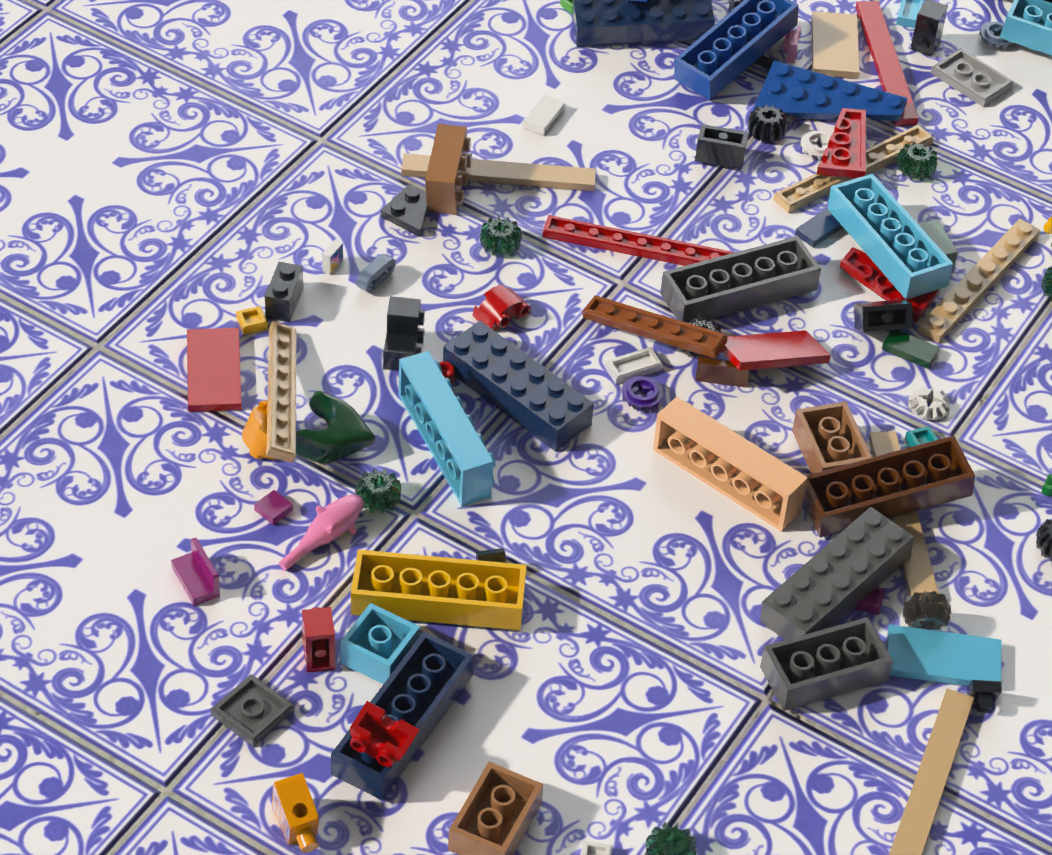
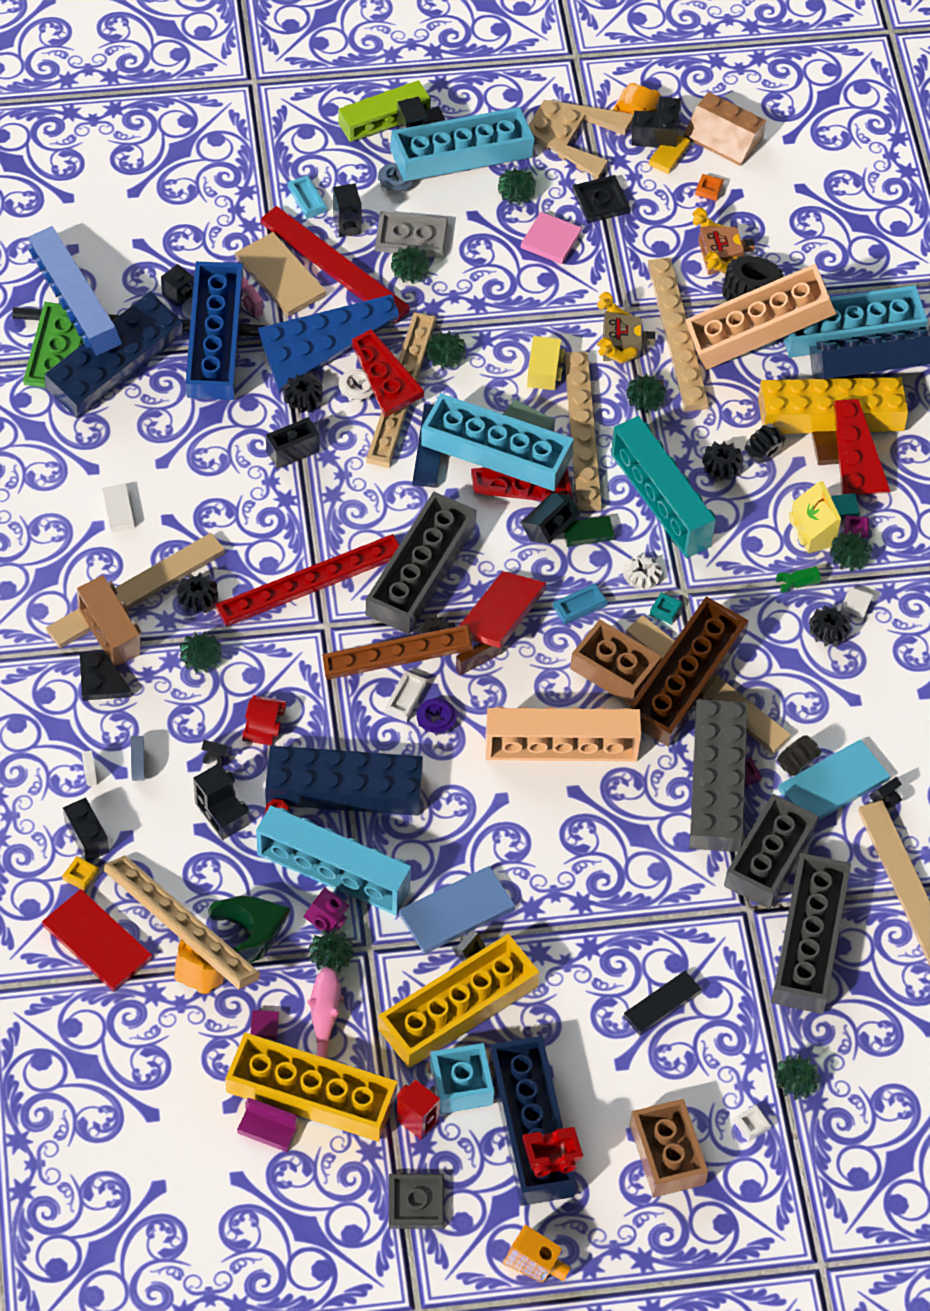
camera: 40 degrees left, 10 degrees up
none -> black gear [176,572,219,614]
none -> black tile [201,740,233,766]
none -> yellow brick [225,1032,397,1142]
none -> magenta brick [303,887,350,935]
none -> clear green gear [391,245,430,284]
none -> medium blue tile [398,866,515,955]
none -> light yellow brick [527,336,565,390]
none -> dark azure tile [553,583,608,625]
none -> teal brick [611,415,716,559]
none -> black tile [623,971,702,1036]
none -> dark grey brick [771,853,851,1014]

